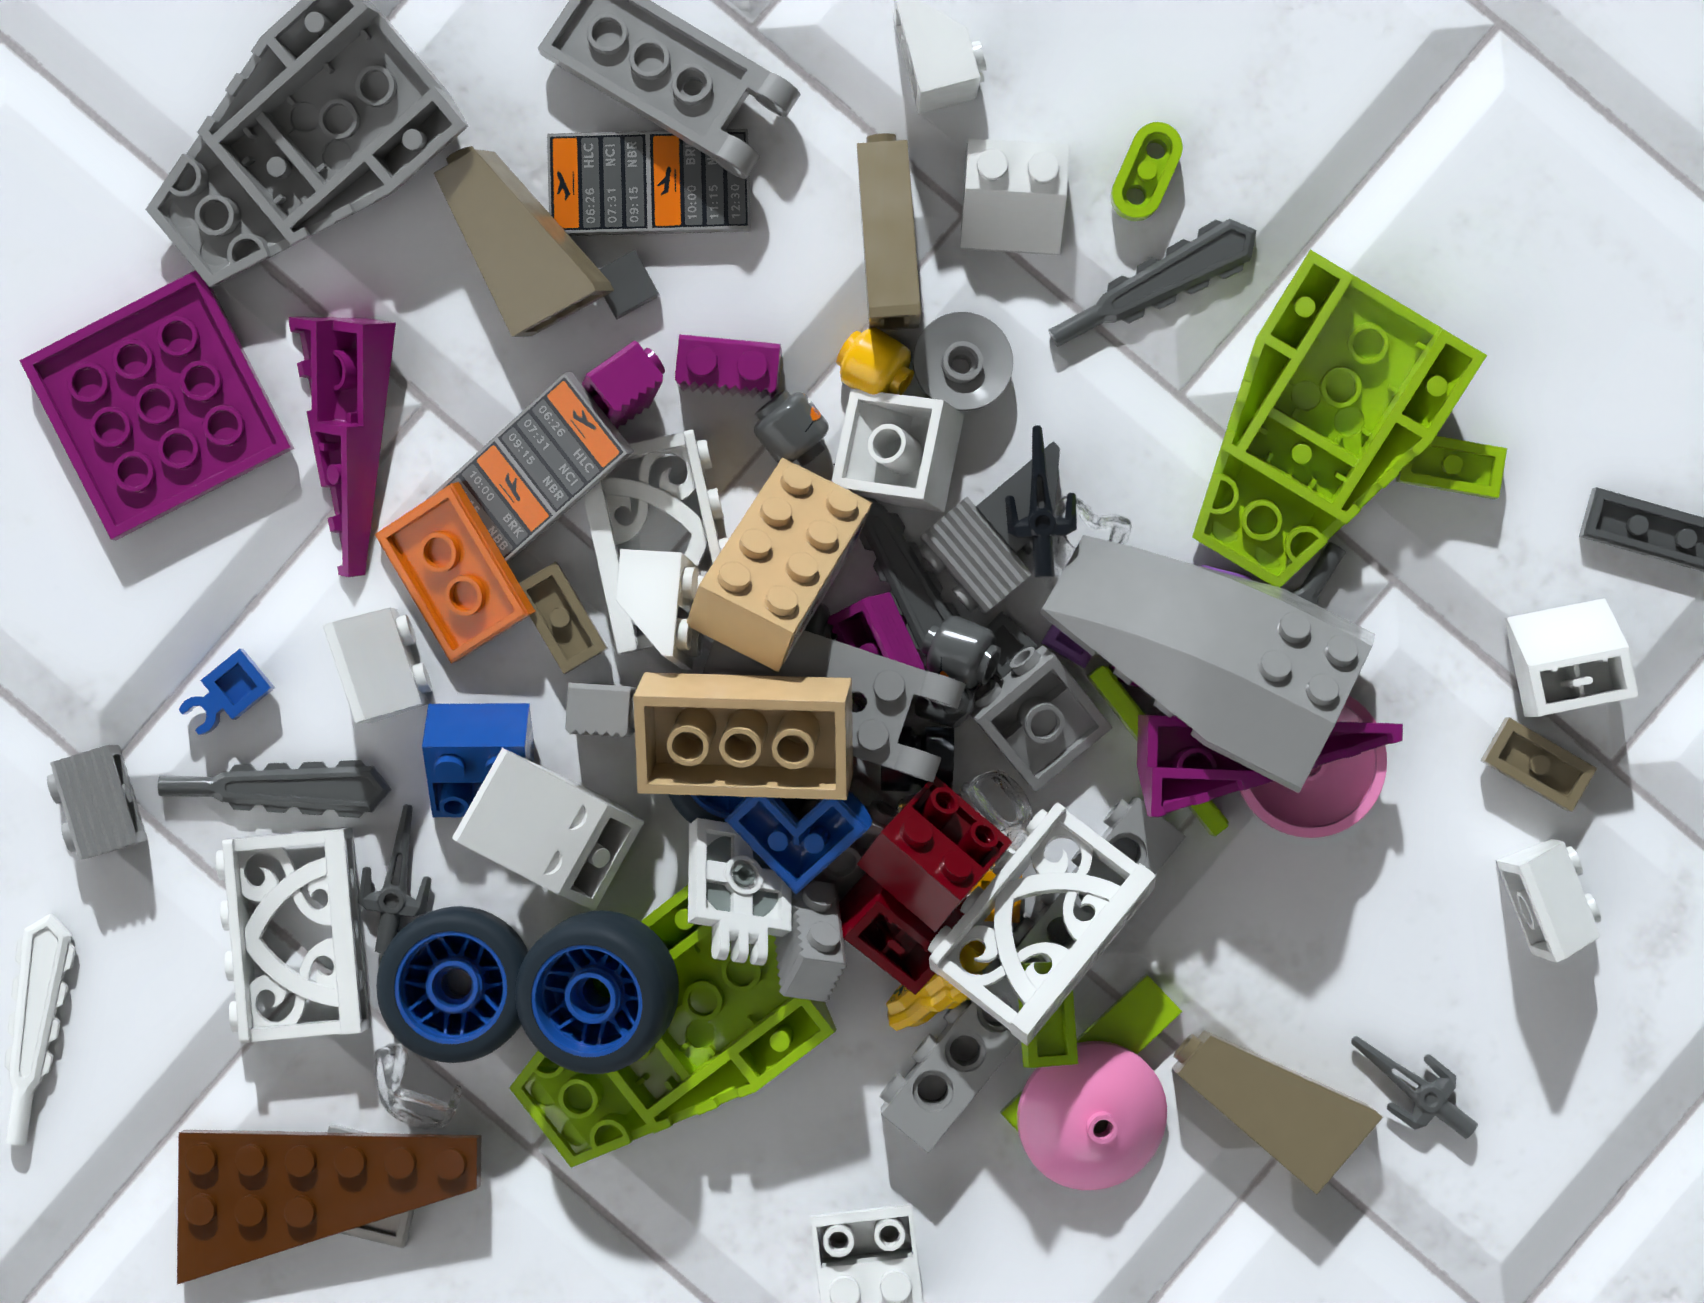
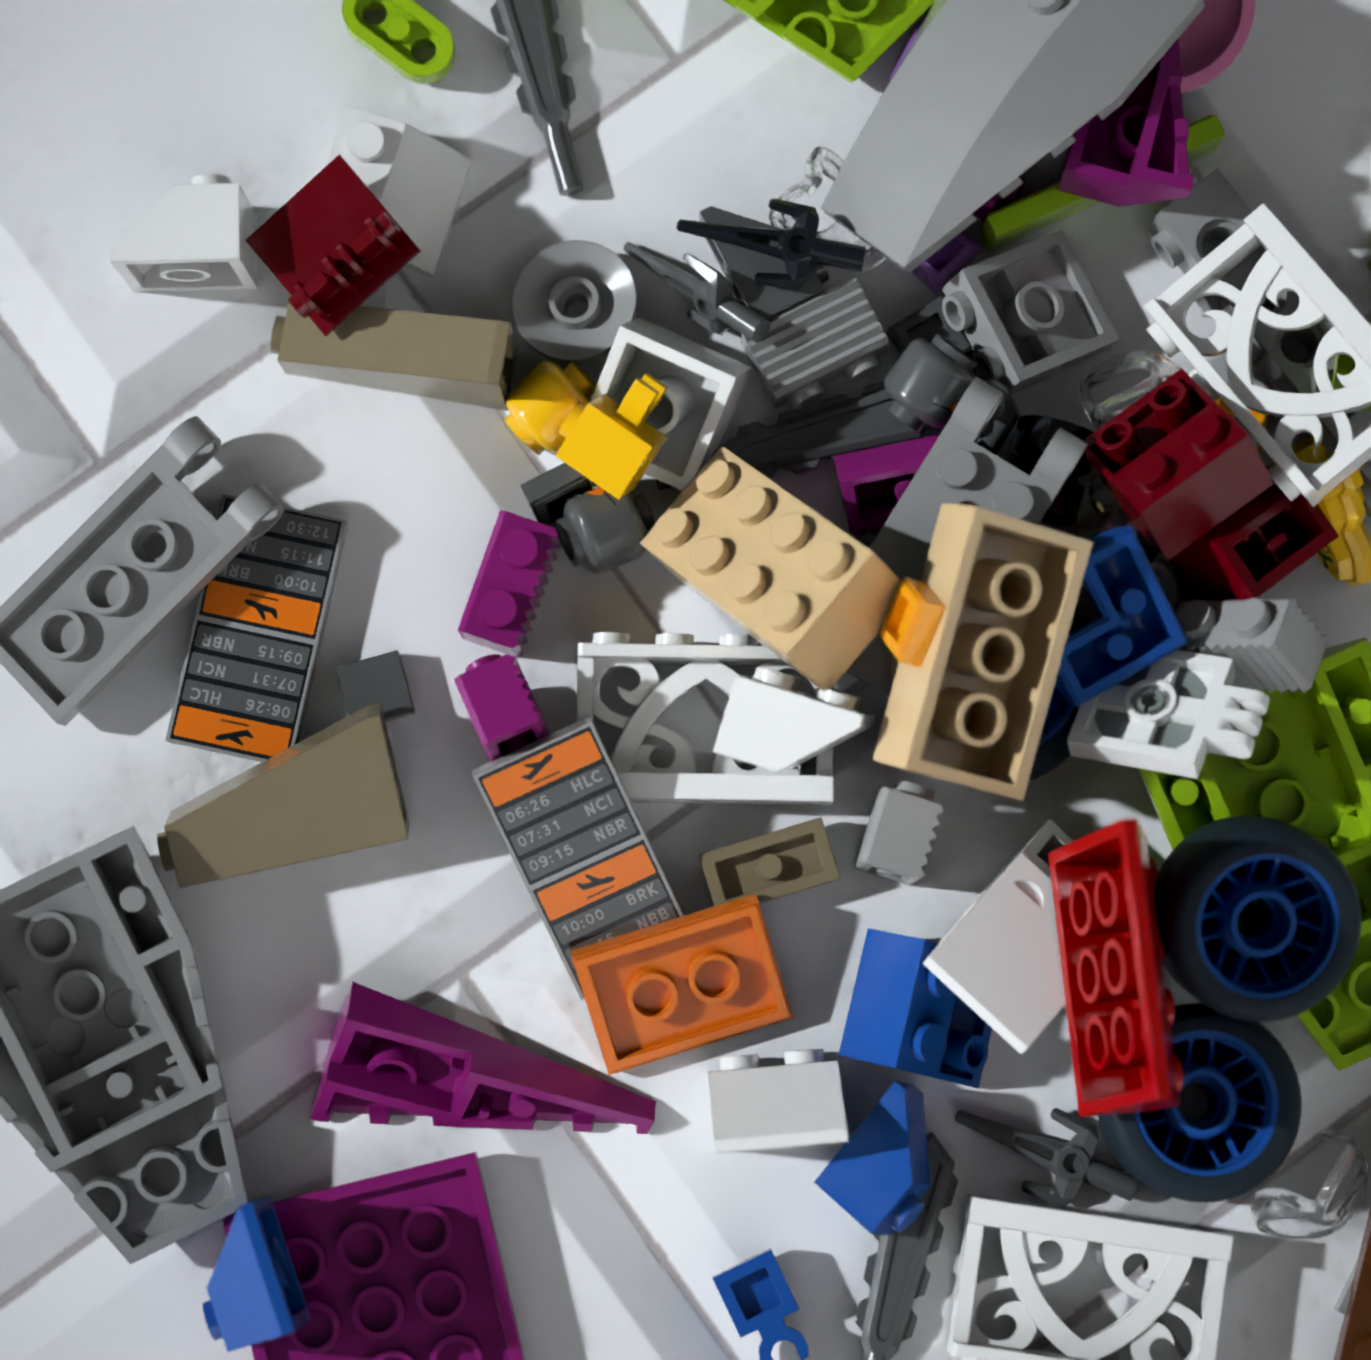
camera: 75 degrees left, 5 degrees down
none -> blue slope [203,1195,311,1352]
none -> dark red hinge [246,154,421,337]
none -> dark grey tile [520,462,592,525]
none -> yellow brick [555,373,668,500]
none -> dark grey piece [623,242,770,343]
none -> blue slope [814,1081,931,1235]
none -> light orange tile [879,576,946,668]
none -> red slope [1048,818,1183,1117]

